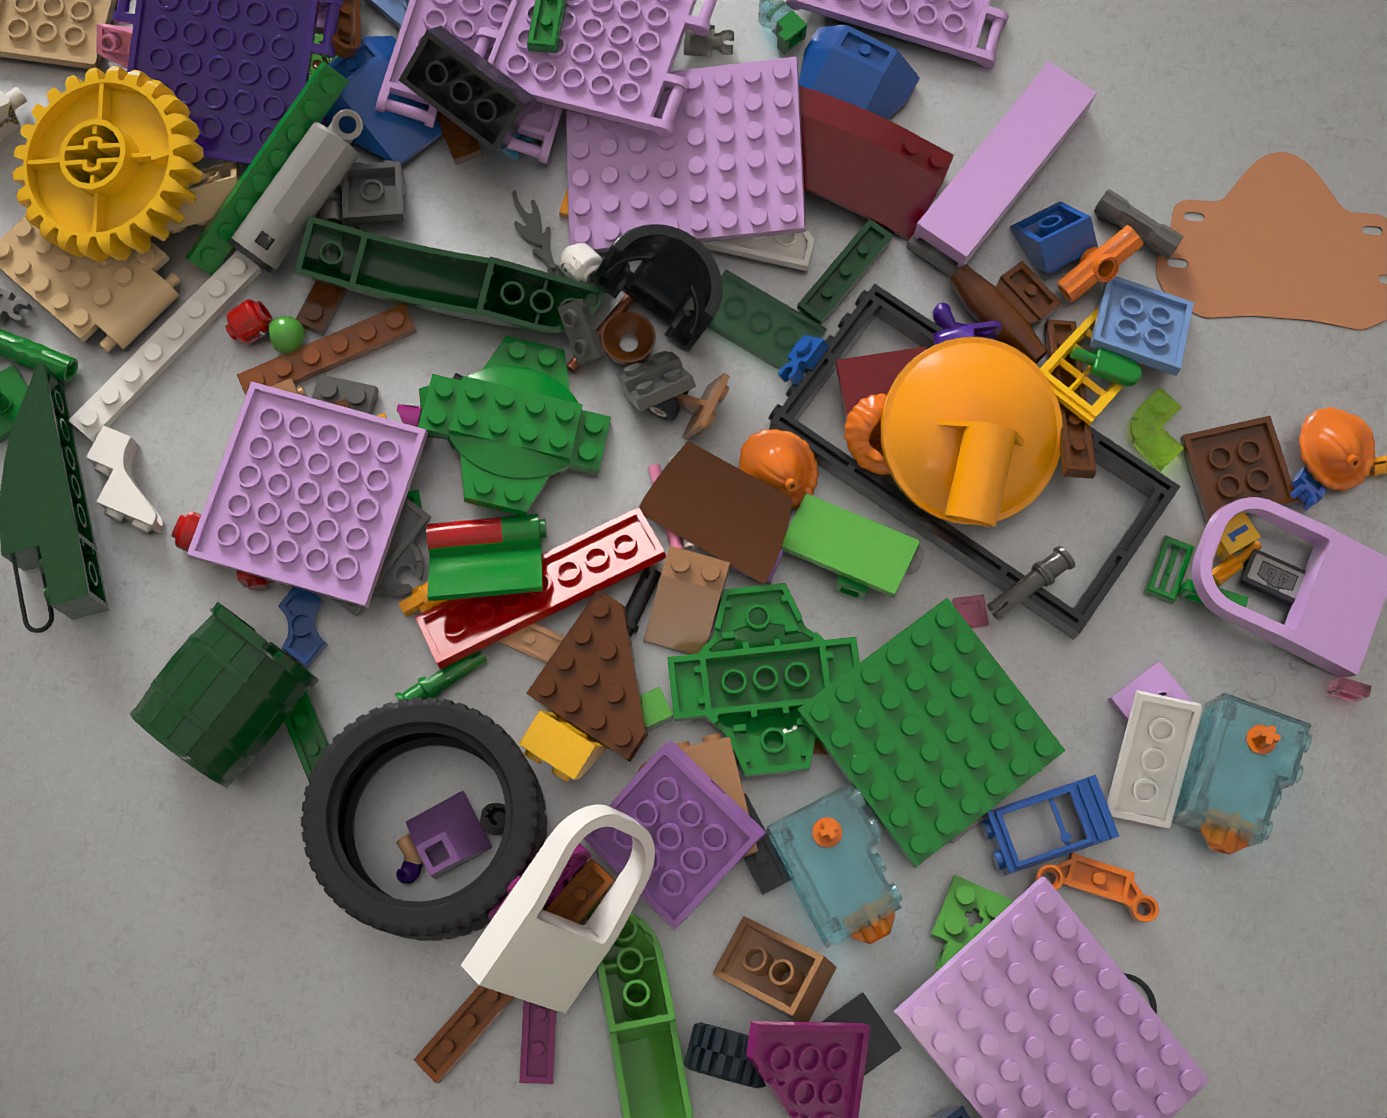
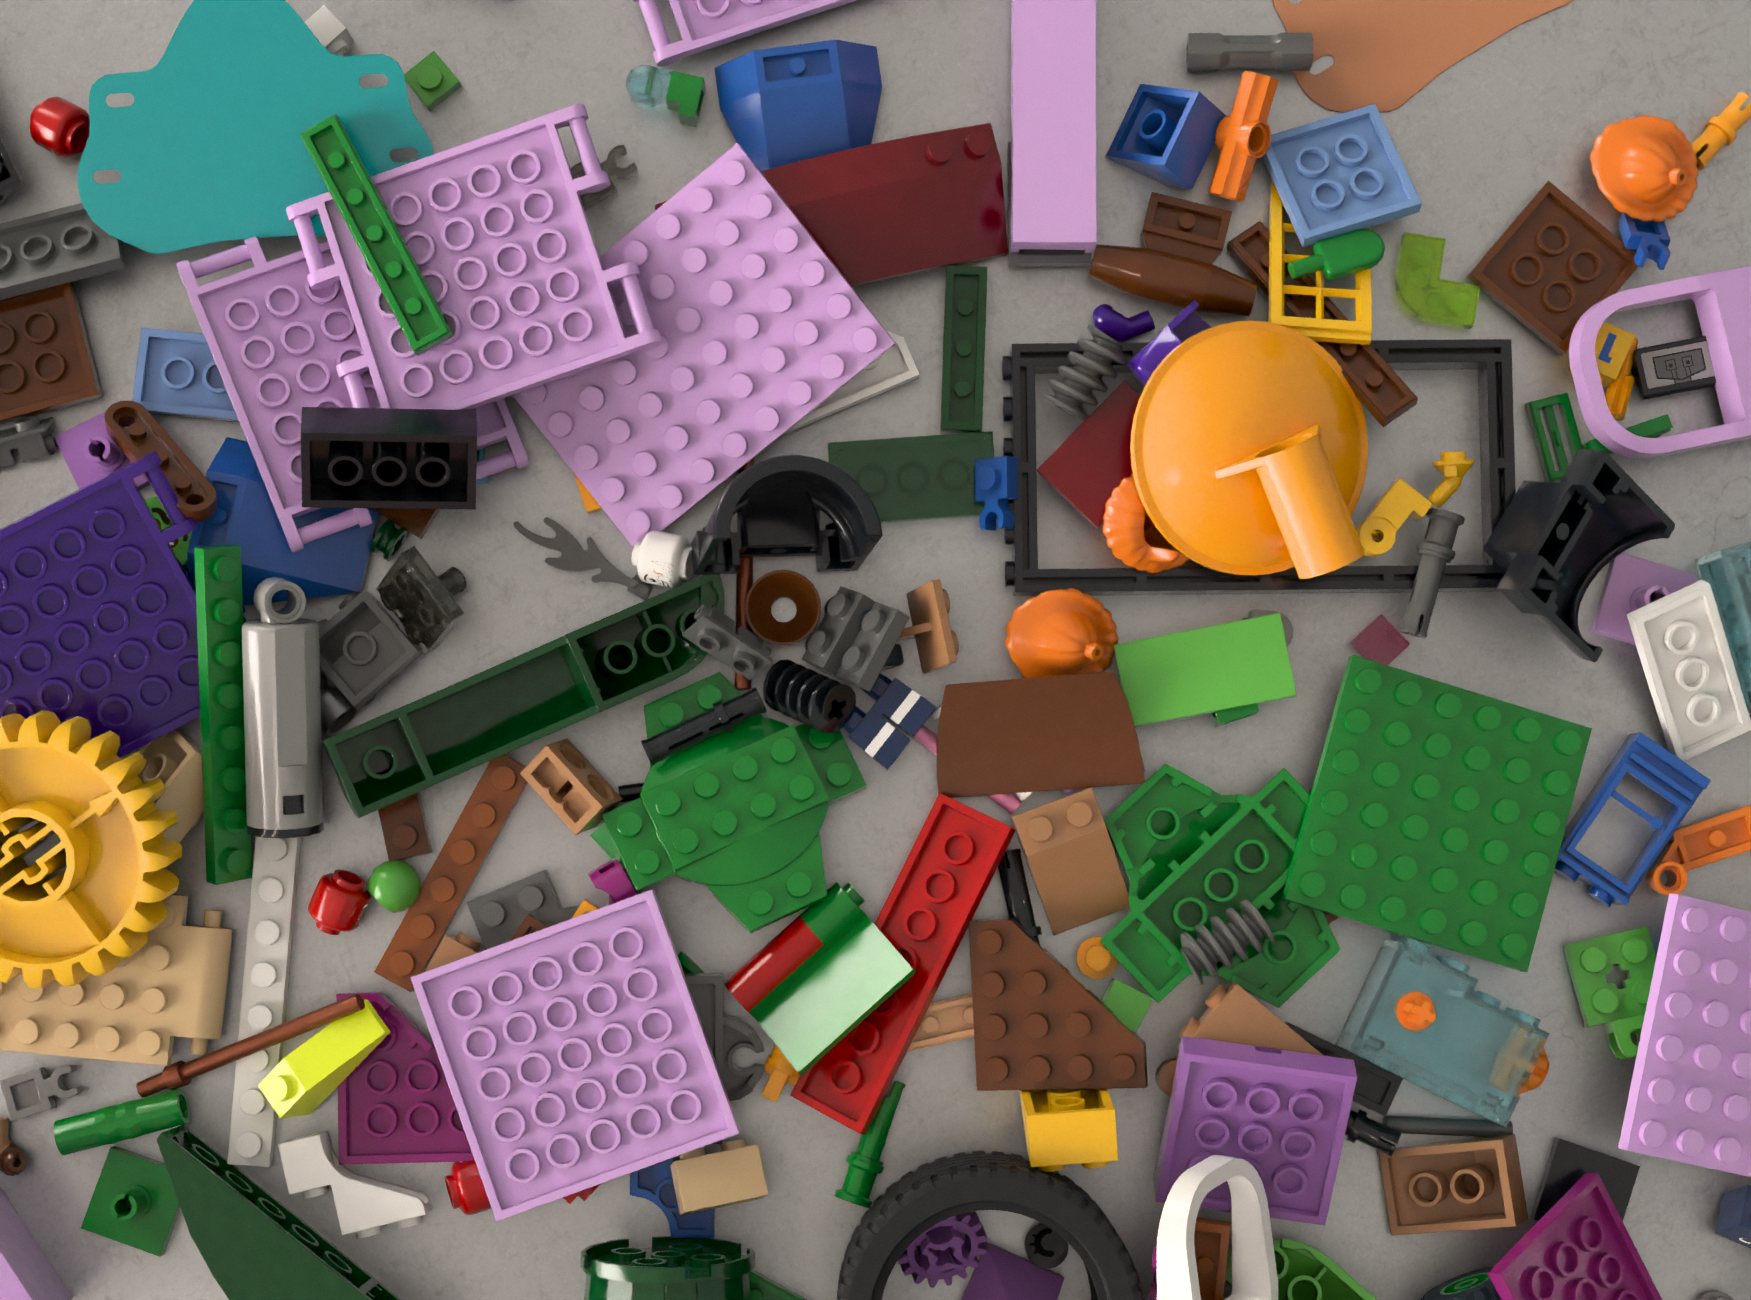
camera: 35 degrees left, 10 degrees up
none -> copper bar [136,993,365,1098]
none -> neon yellow slope [258,999,390,1119]
none -> magenta plate [336,992,474,1165]
none -> dark green bush [370,519,408,561]
none -> clear smoke plate [376,546,467,654]
none -> medium nougat brick [520,738,623,835]
none -> black pin [641,687,767,766]
none -> tan brick [670,1139,768,1216]
none -> black piece [763,659,856,733]
none -> dark blue hips [843,674,936,771]
none -> medium lavender gear [898,1211,987,1287]
none -> dark grey piece [1041,324,1128,420]
none -> light orange plate [1076,937,1118,979]
none -> dark grey piece [1180,899,1276,985]
none -> black pin [1345,1109,1402,1157]
none -> yellow leg [1356,478,1433,557]
none -> dark grey bar [1383,1116,1513,1137]
none -> yellow plate [1428,451,1475,508]
none -> black piece [1483,449,1675,662]

